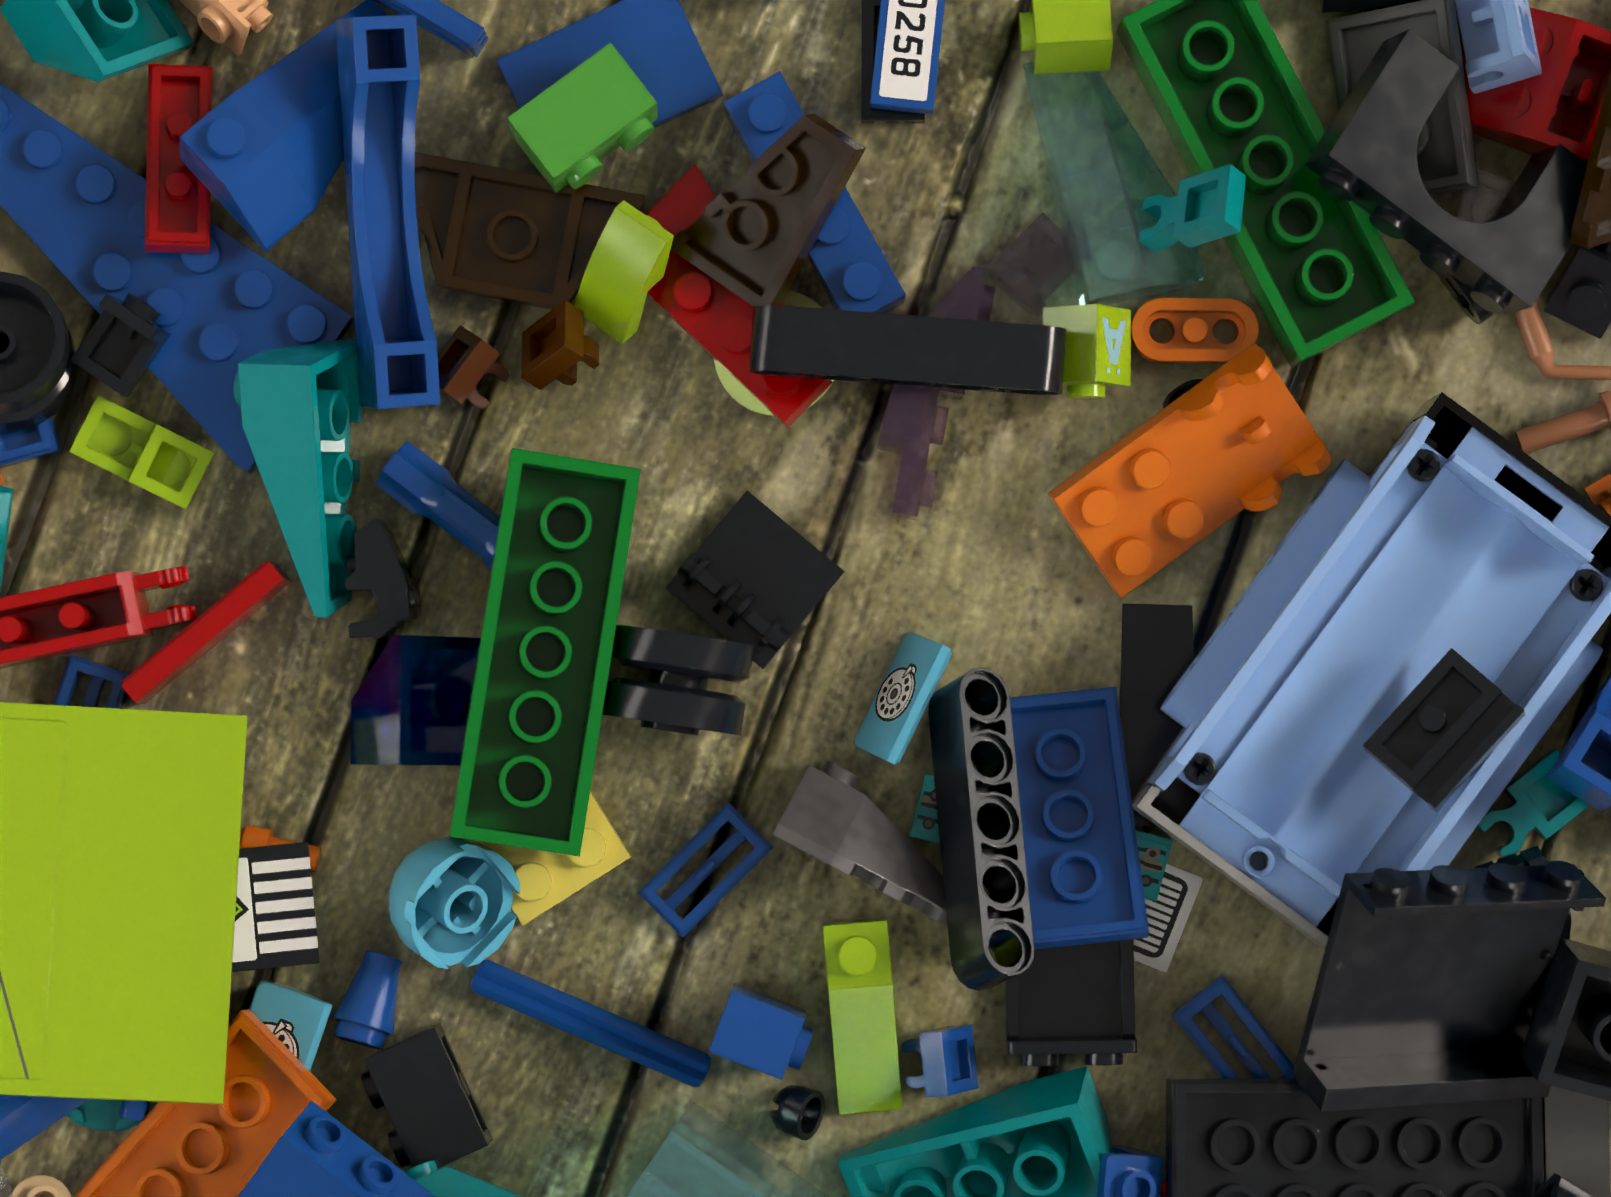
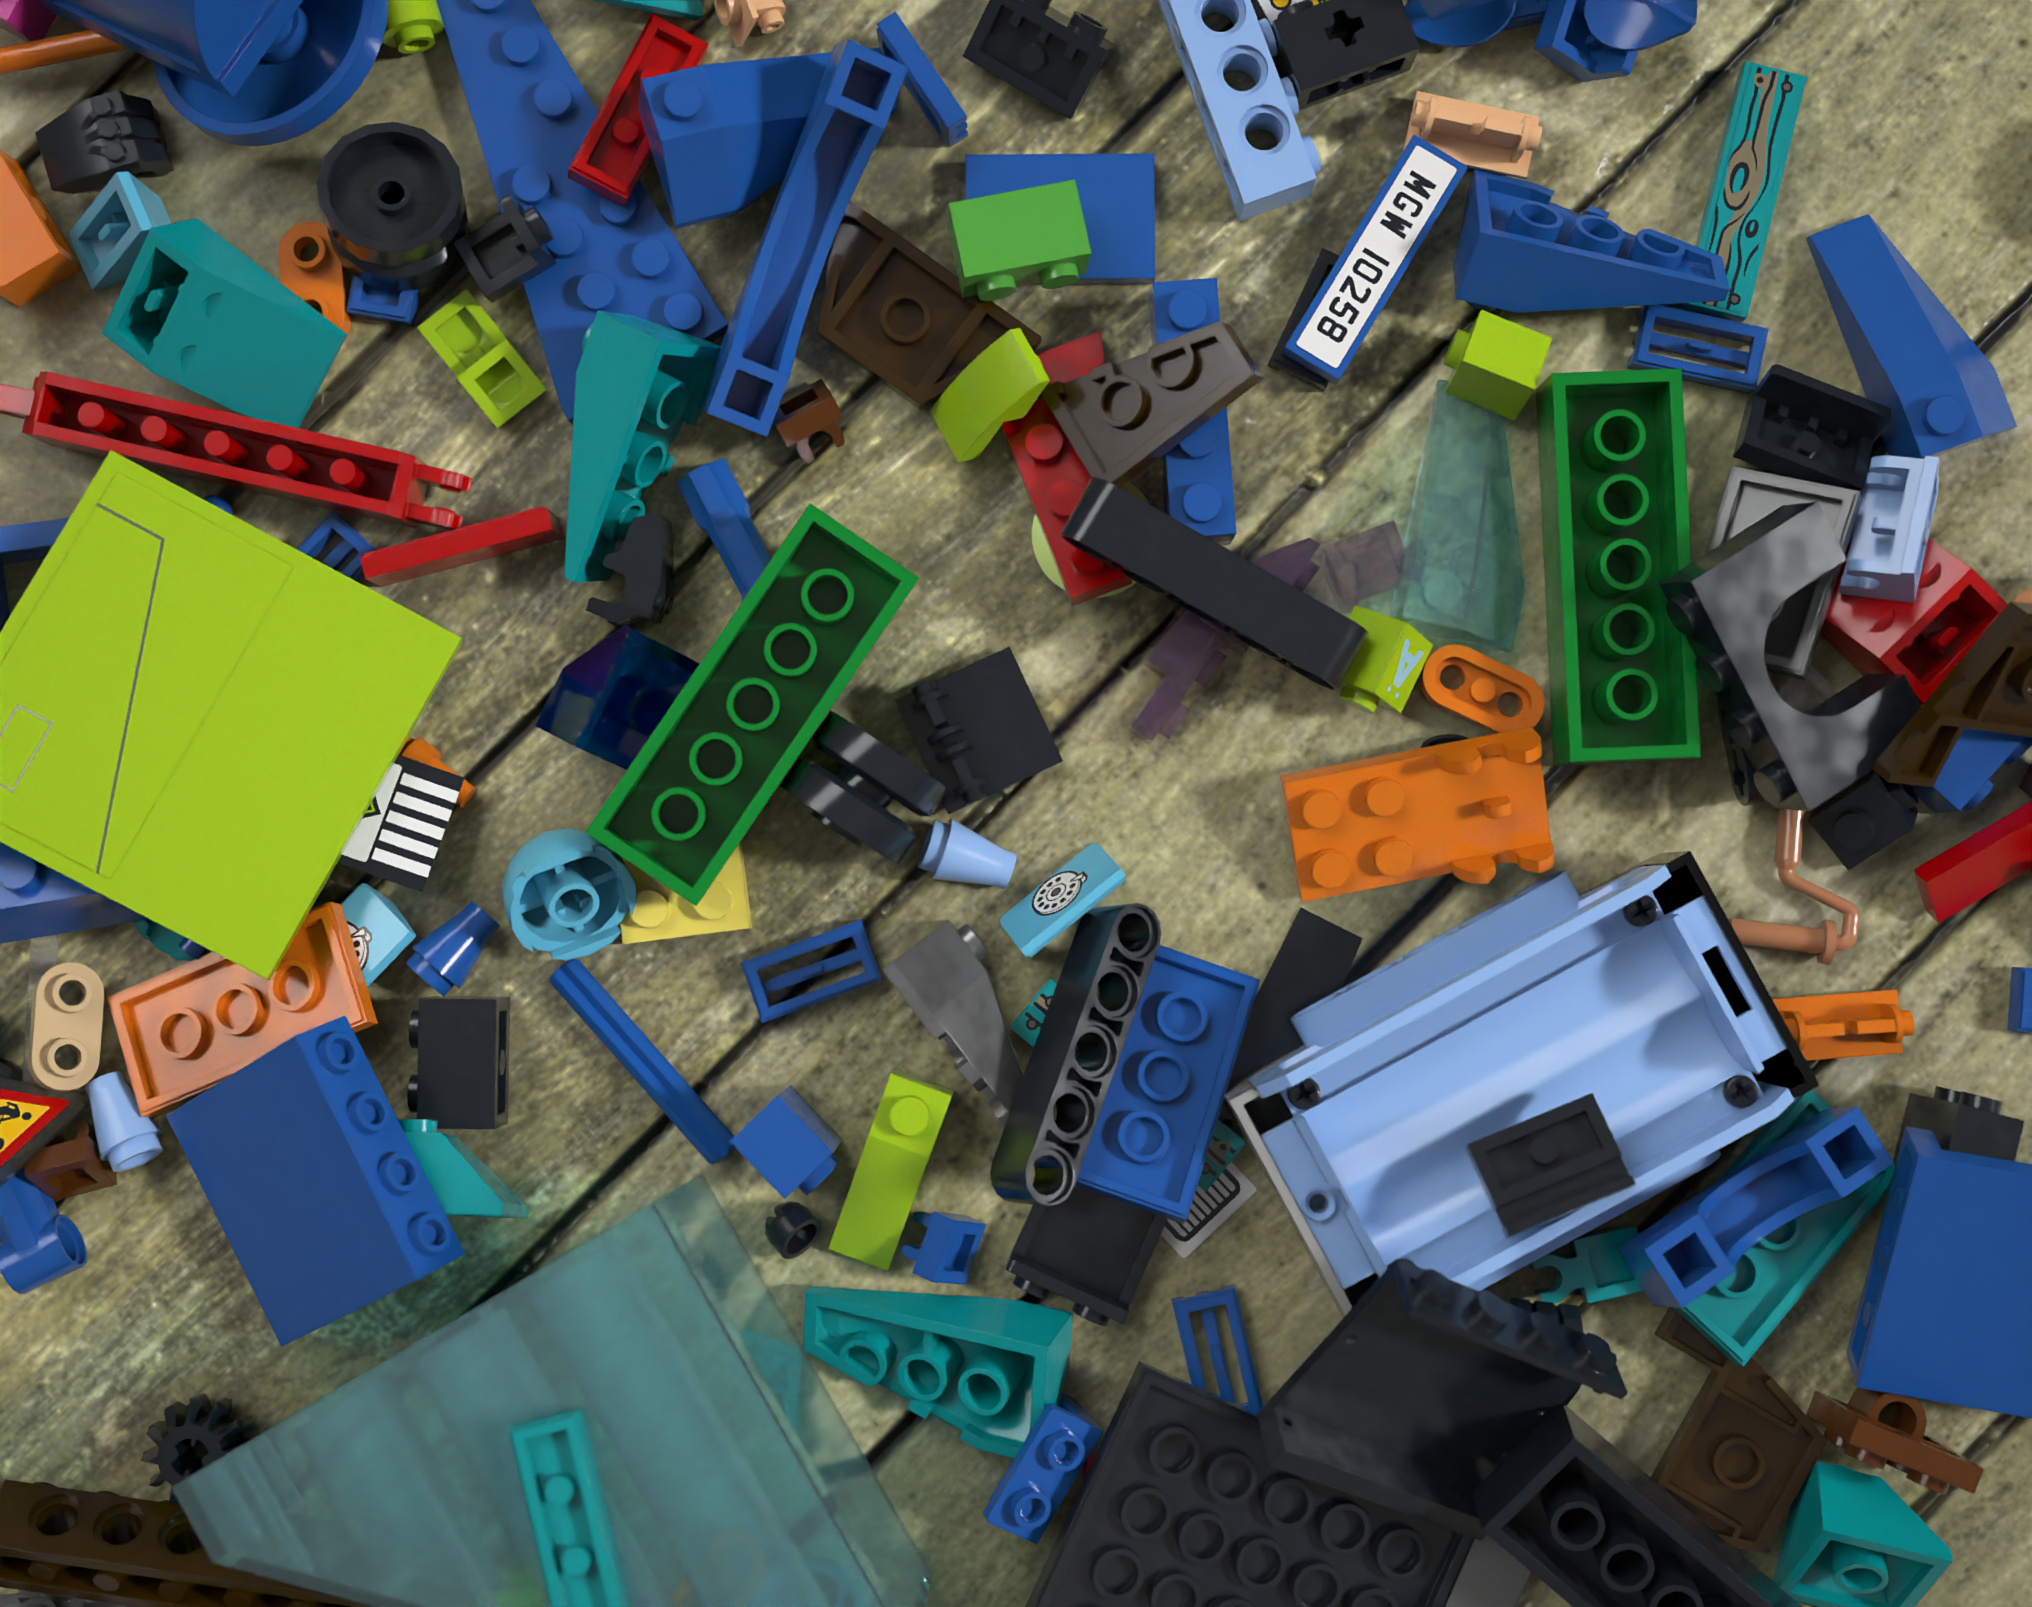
camera: 30 degrees right, 0 degrees up
reddish brown tile [521,300,599,390] -> none
teal plate [1139,164,1246,252] -> none
none -> light blue cone [918,818,1017,889]

